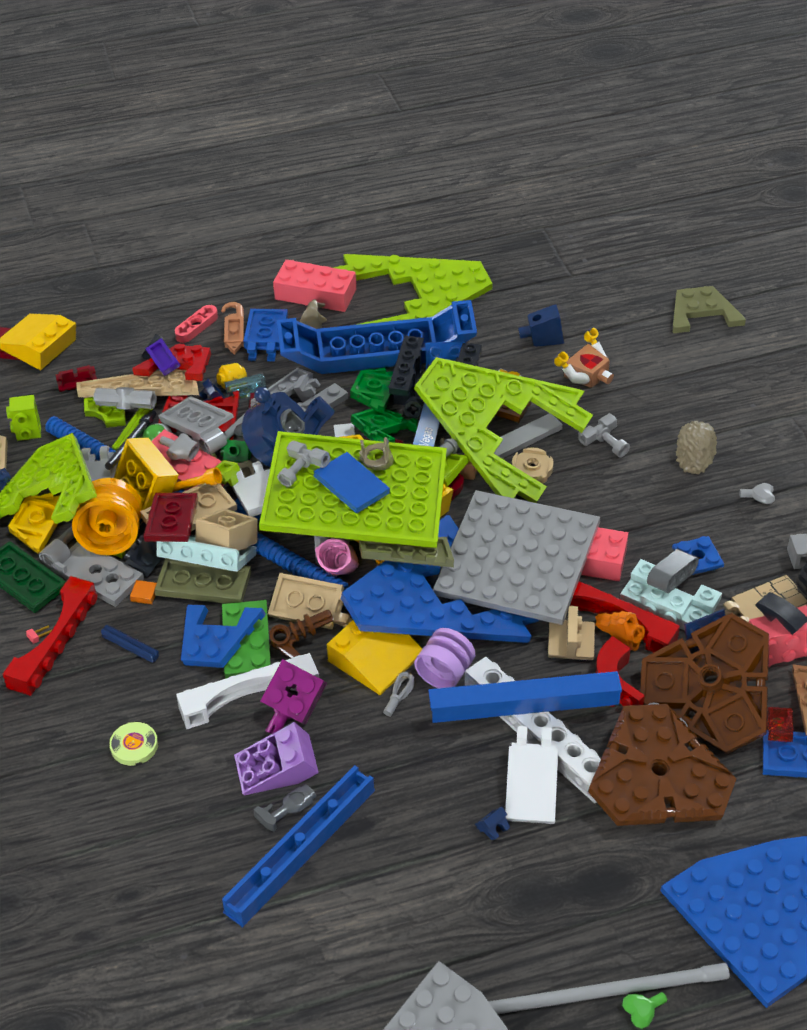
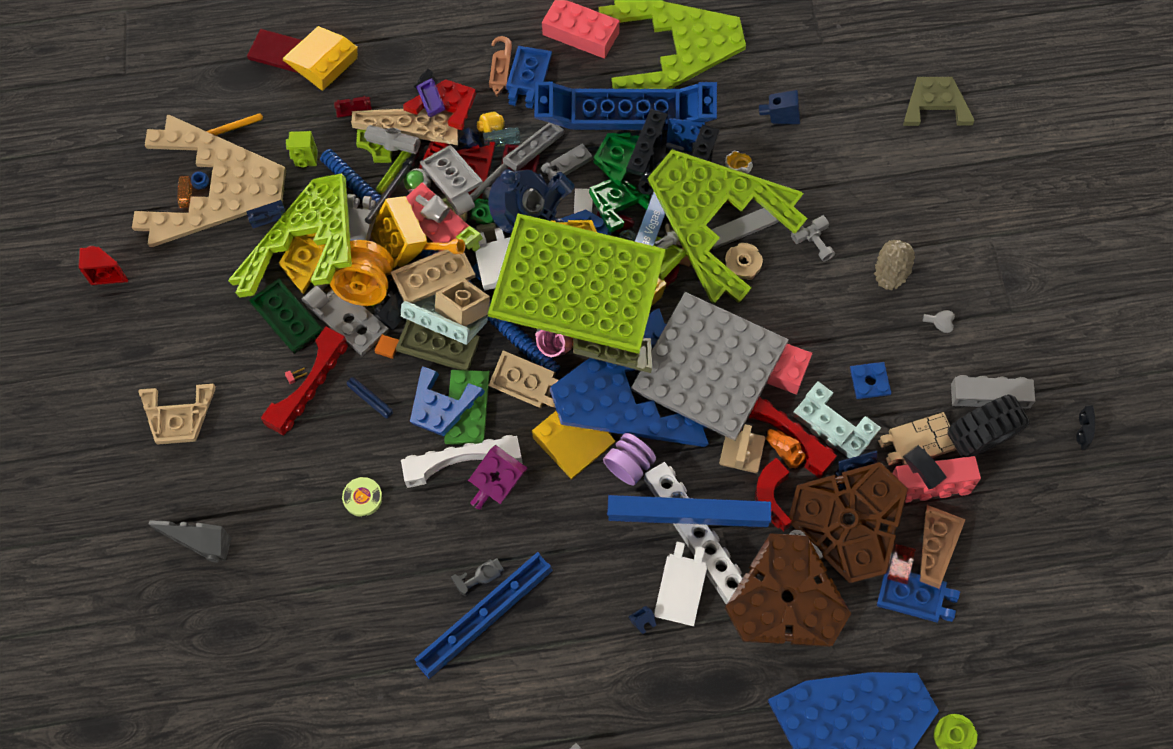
camera: 10 degrees right, 20 degrees up
dark red tile [144,493,198,542] -> none
coral beam [175,305,218,343] -> none
medium lavender slope [234,722,319,795] -> none
reddish brown piece [270,610,334,659] -> none
light grey bar [277,441,330,487] -> none
light grey tile [293,374,320,402] -> none
dark tan piece [300,299,327,329] -> none
blue tile [314,452,390,514] -> none
dark tan piece [359,437,394,470] -> none
light grey piece [383,672,414,717] -> none
torso [554,328,614,387] -> none
dark grey beam [647,549,699,593] -> none

